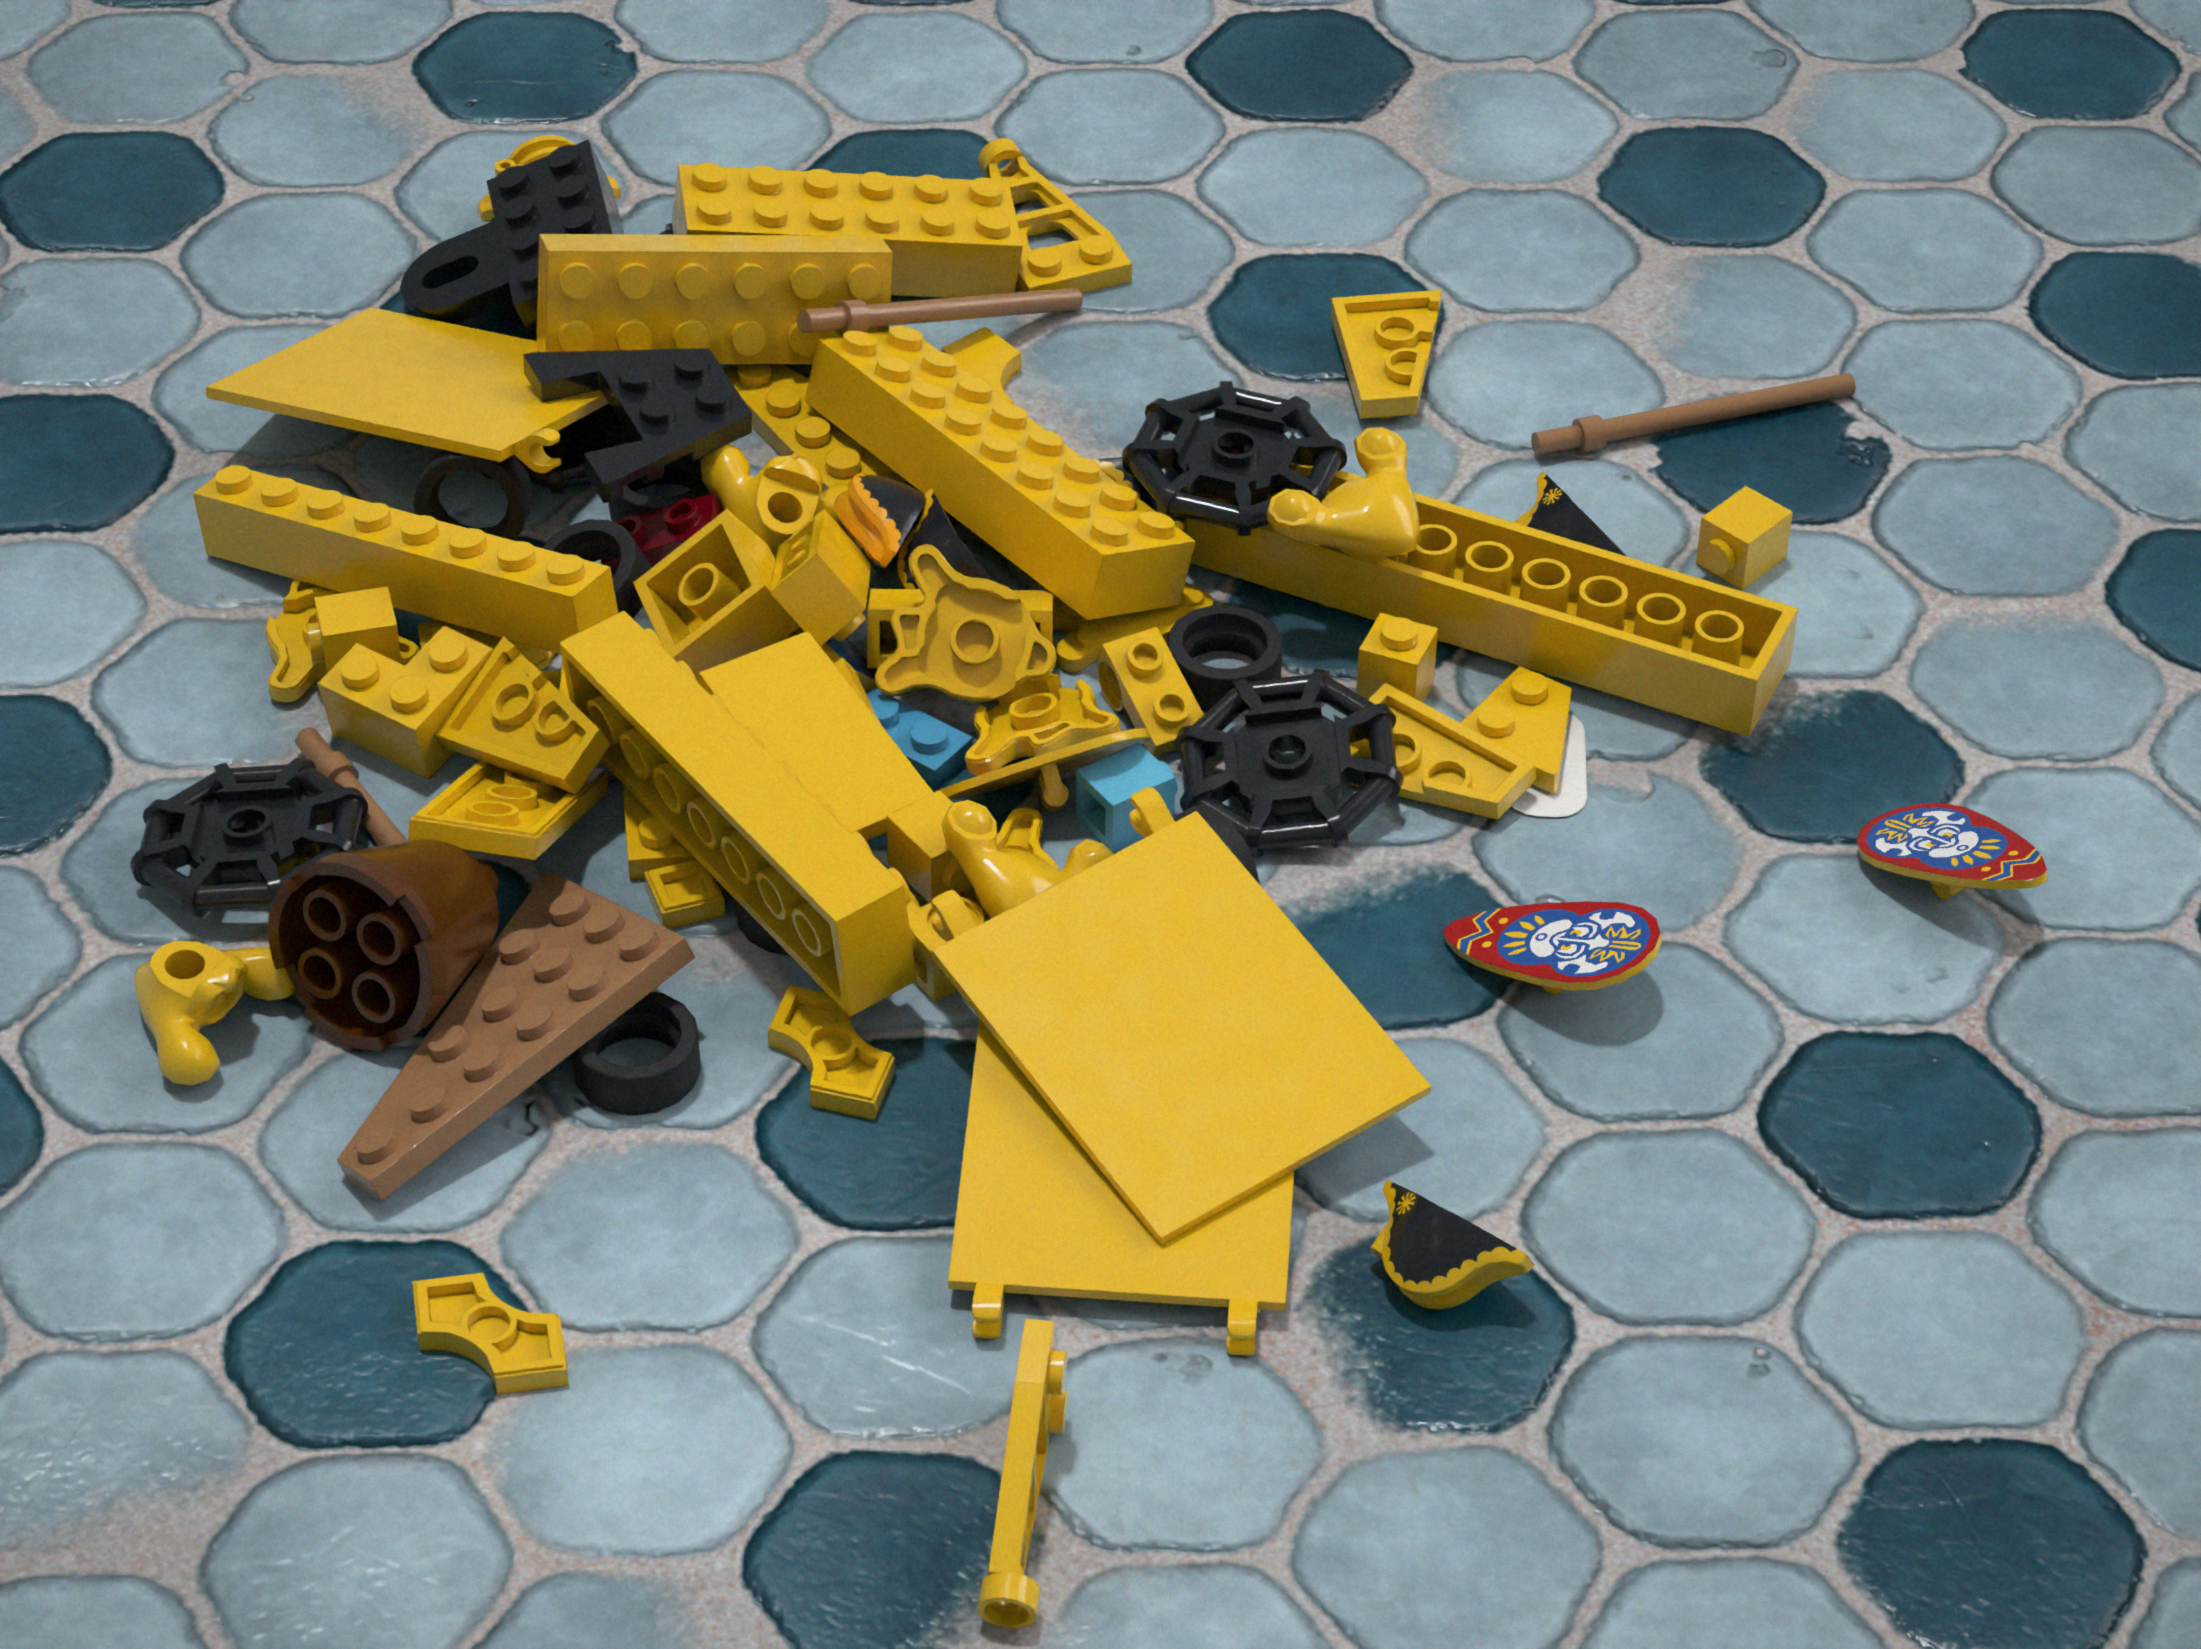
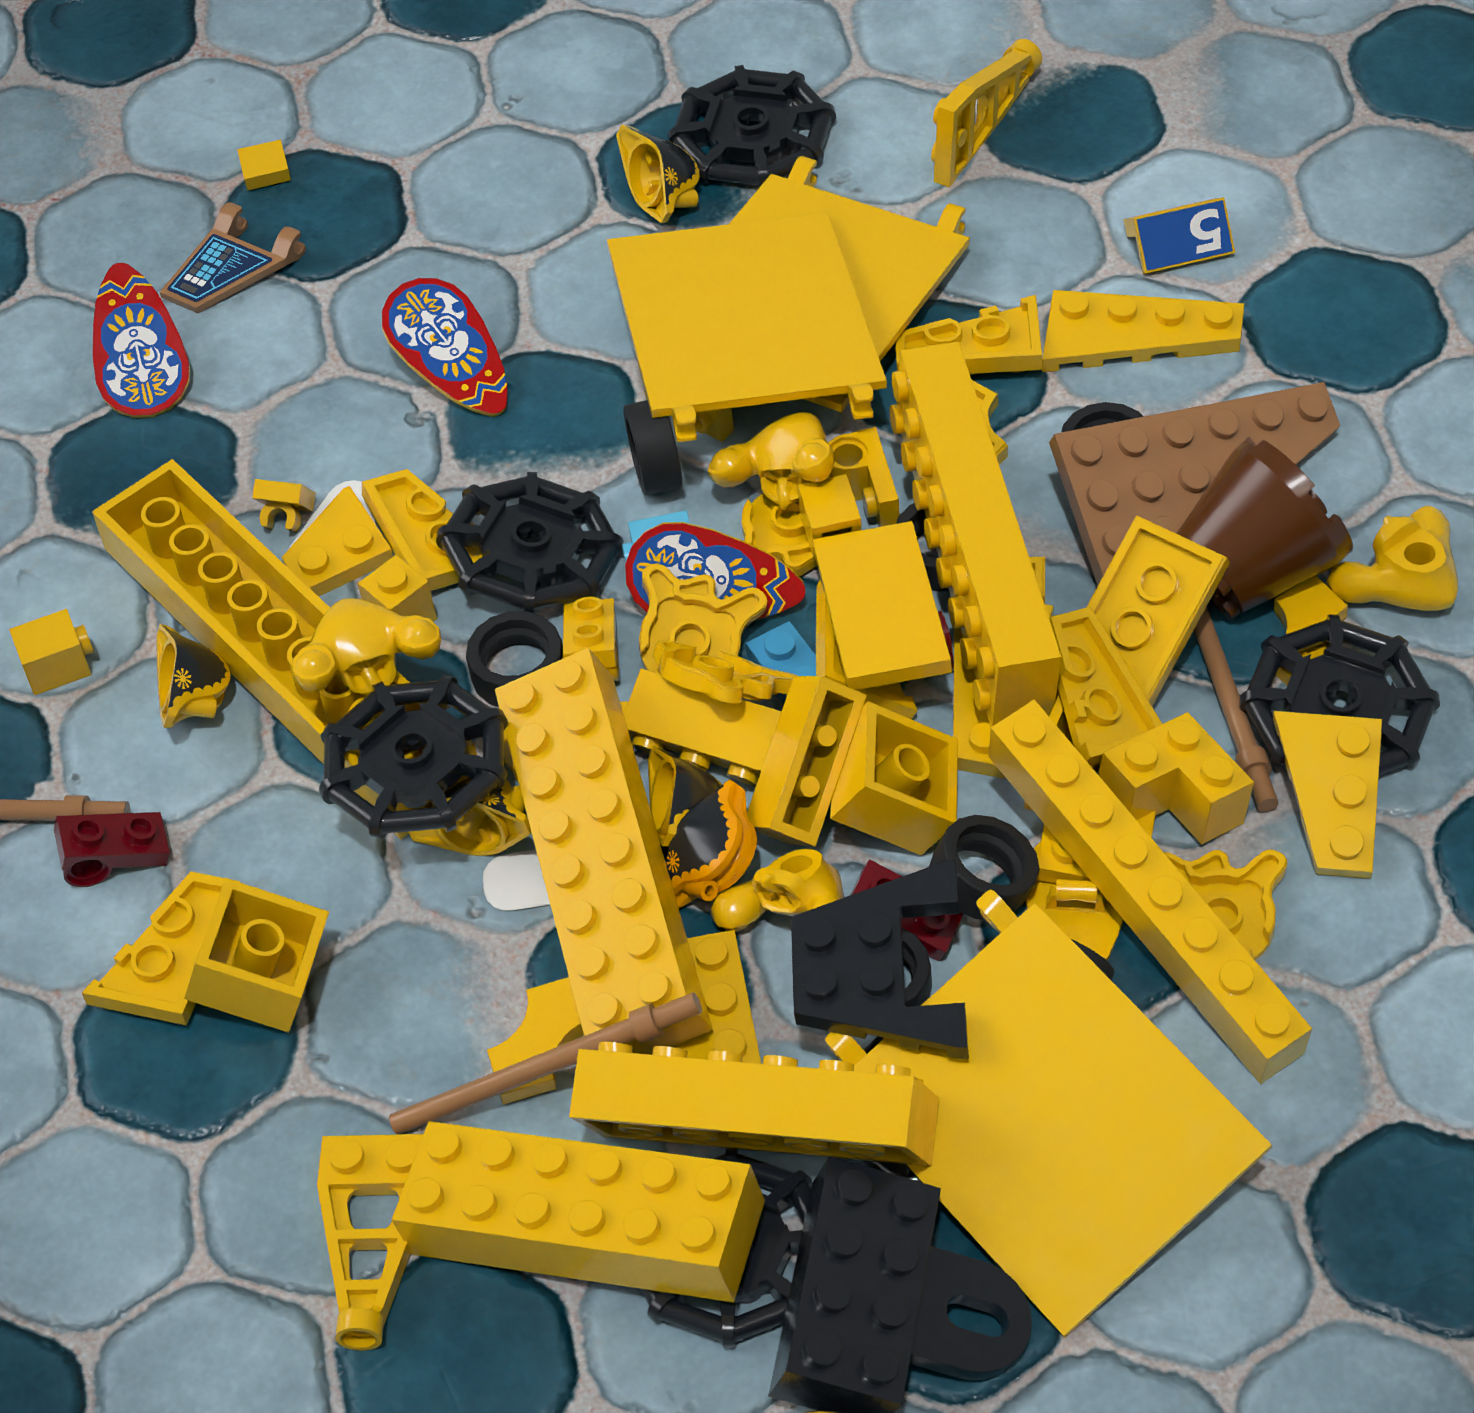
camera: 150 degrees left, 10 degrees up
yellow brick [306,586,401,674] -> none
yellow tile [412,1273,568,1395] -> none
none -> dark red plate [54,812,170,887]
none -> flag [159,202,306,314]
none -> yellow brick [184,878,329,1033]
none -> yellow tile [237,139,291,191]
none -> yellow tile [252,479,316,532]
none -> black plate [667,65,836,186]
none -> yellow wing [895,295,1042,375]
none -> yellow wing [1042,290,1244,373]
none -> blue panel [1123,197,1235,274]
none -> yellow wing [1273,711,1382,879]

